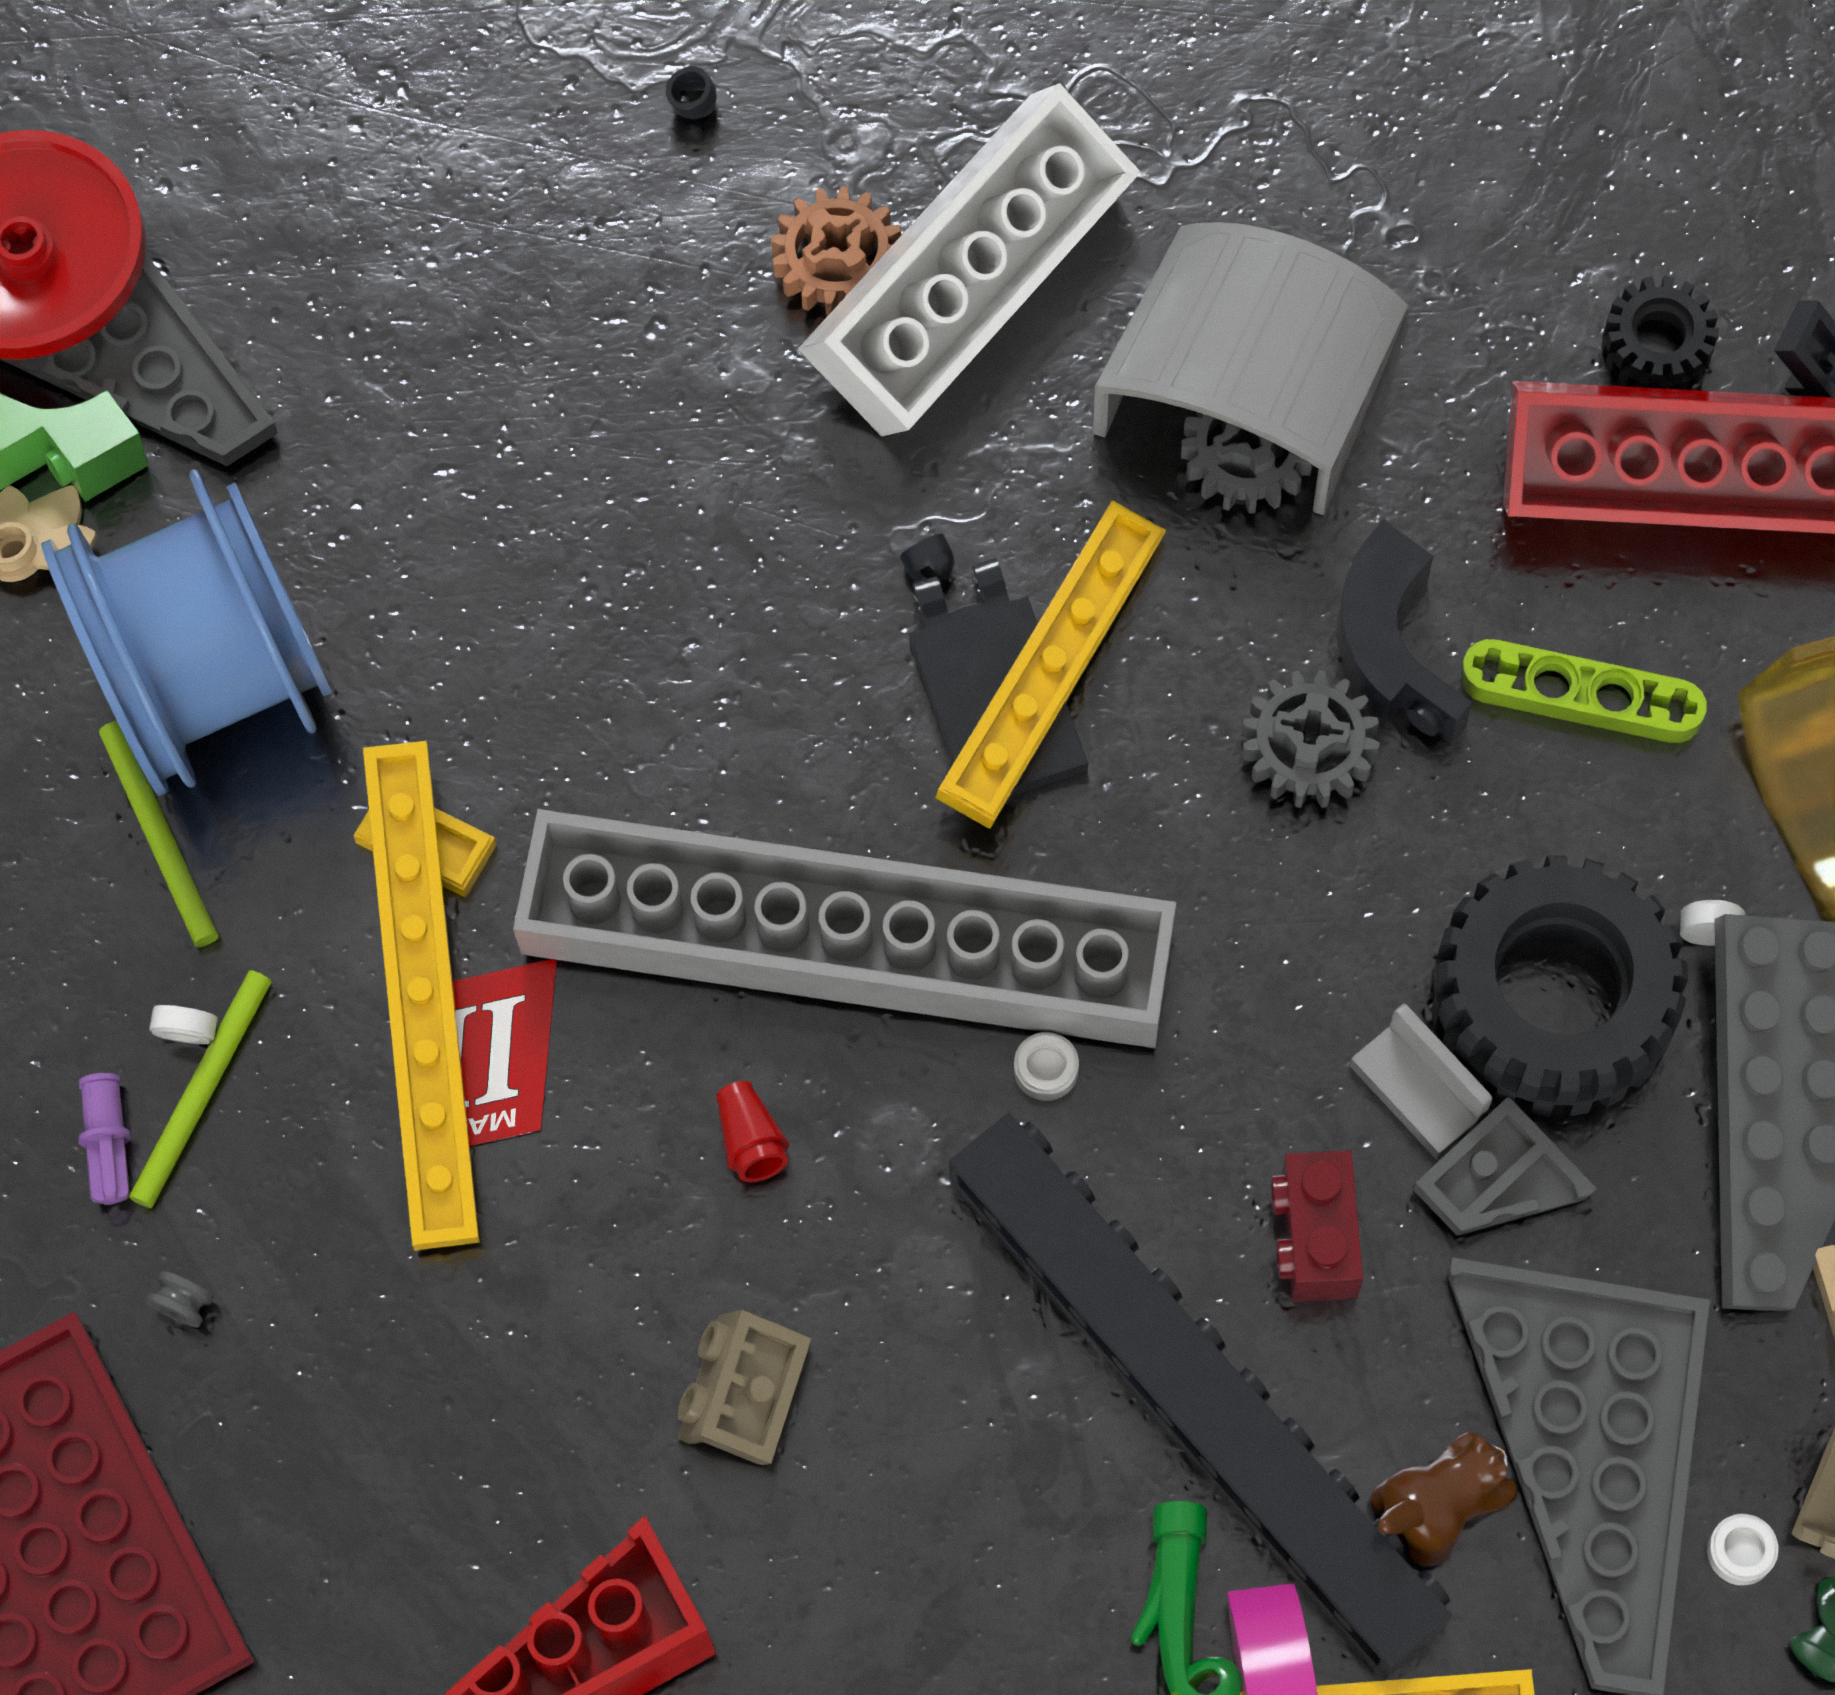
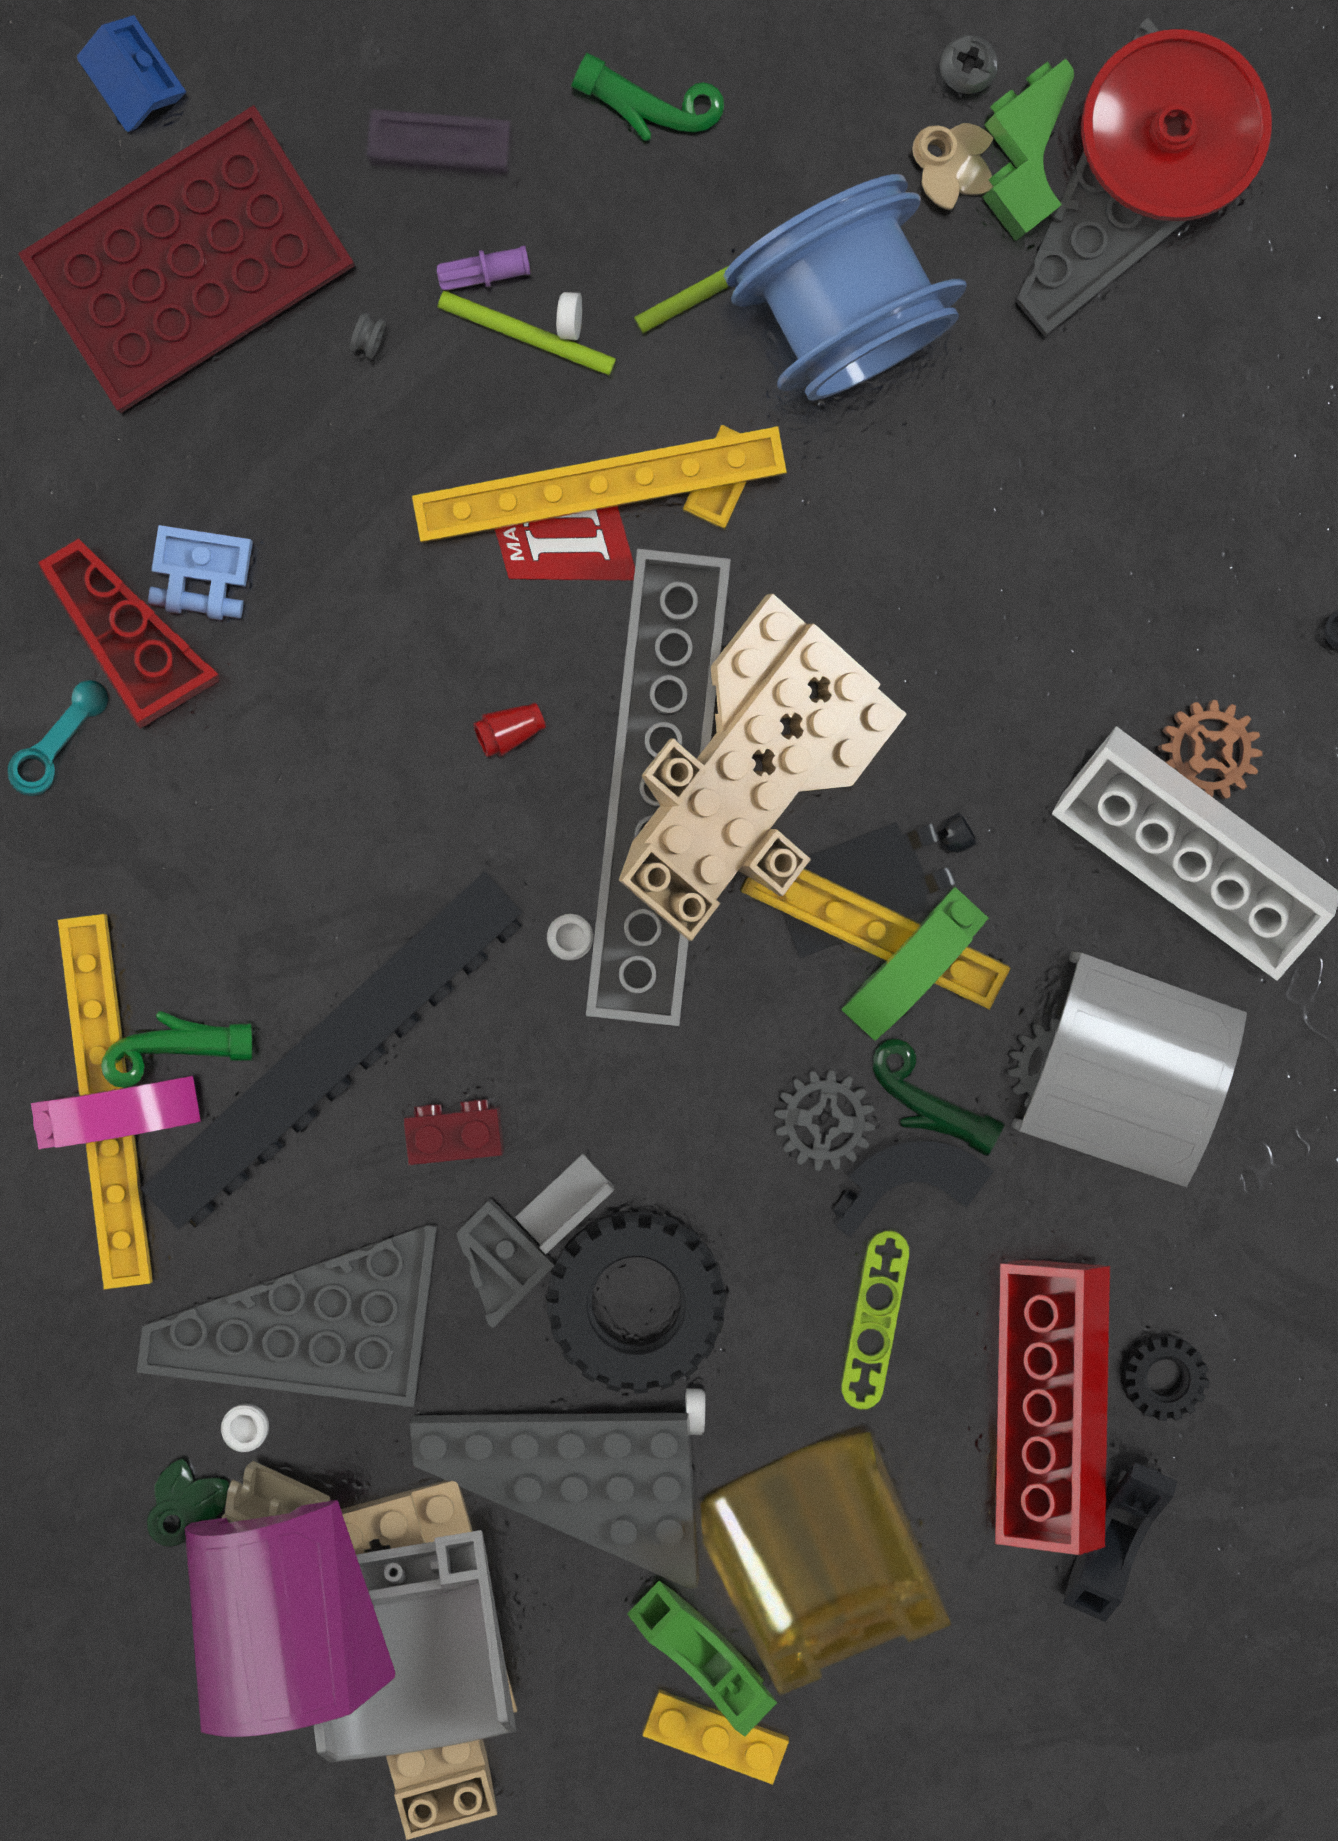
camera: 90 degrees right, 20 degrees up
dark tan bracket [677,1310,812,1465] -> none
reddish brown animal [1371,1432,1517,1567] -> none
none -> light blue plate [148,525,253,620]
none -> tan piece [619,594,907,941]
none -> bright green arch [841,887,989,1041]
none -> dark green plant [873,1039,1005,1157]

